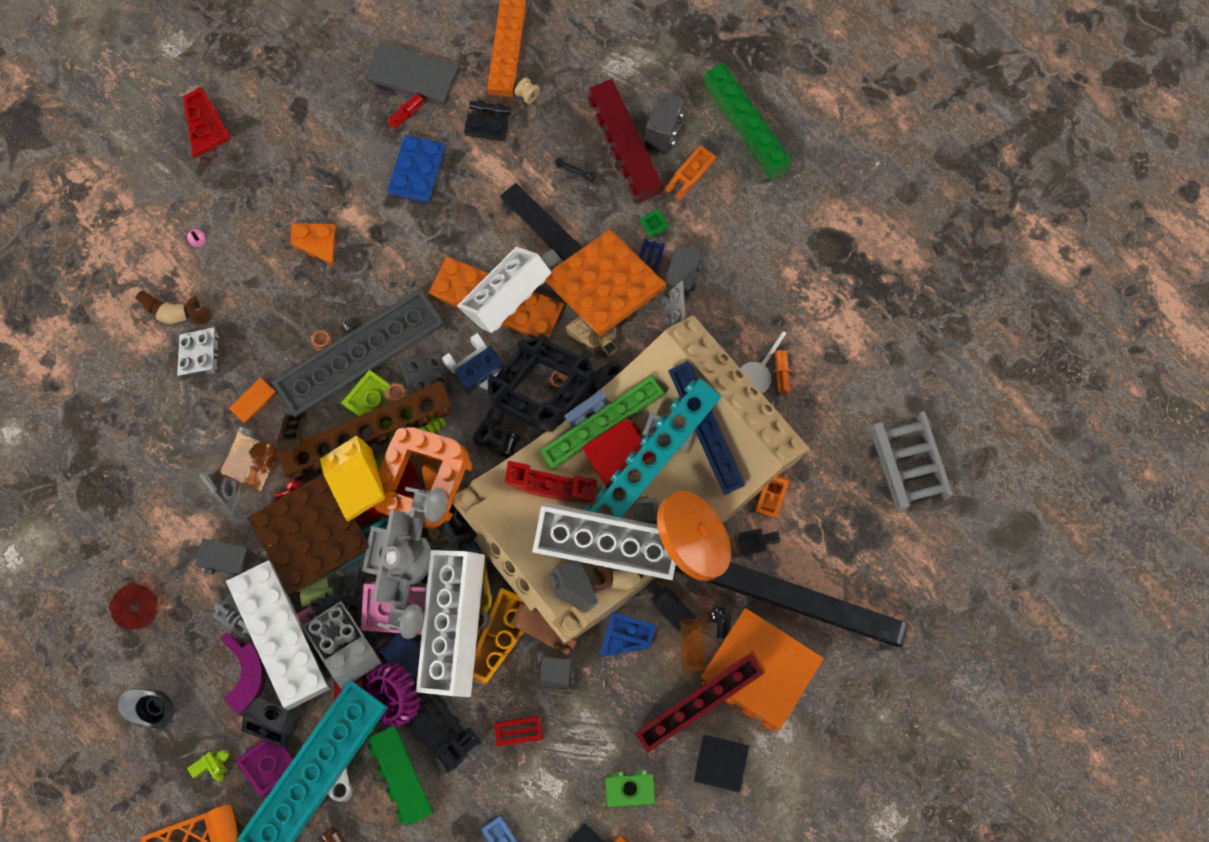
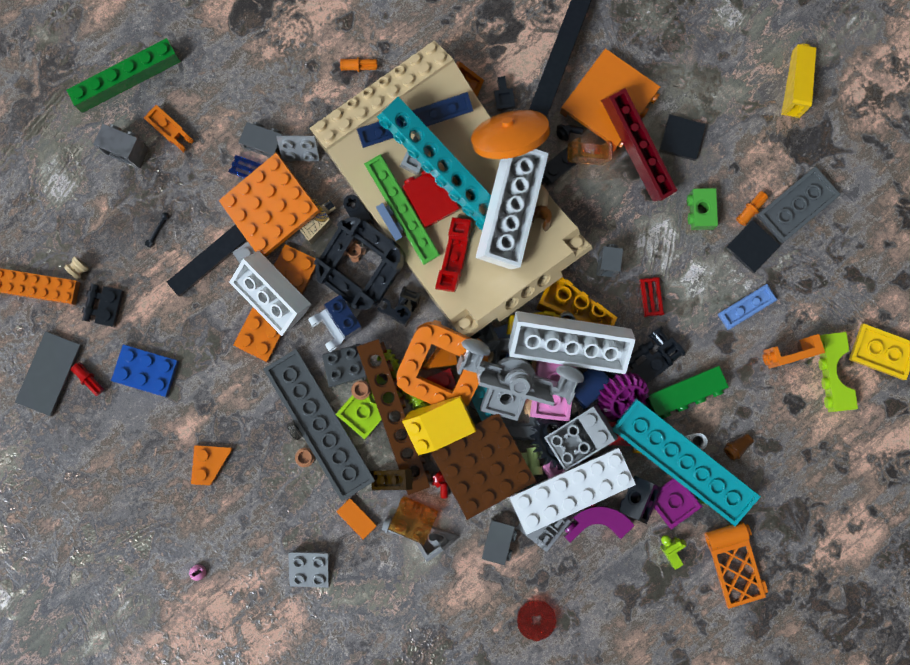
camera: 80 degrees left, 10 degrees up
black piece [118,688,174,728] -> none
reddish brown piece [135,290,212,325] -> none
red wing [183,87,232,159] -> none
nougat hinge [510,604,577,655] -> none
dark grey slope [548,561,598,613] -> none
dark red brick [587,79,662,203] -> none
blue wing [600,612,657,657] -> none
light grey plate [634,498,658,523] -> none
green plate [639,209,669,239] -> none
white piece [740,331,786,393] -> none

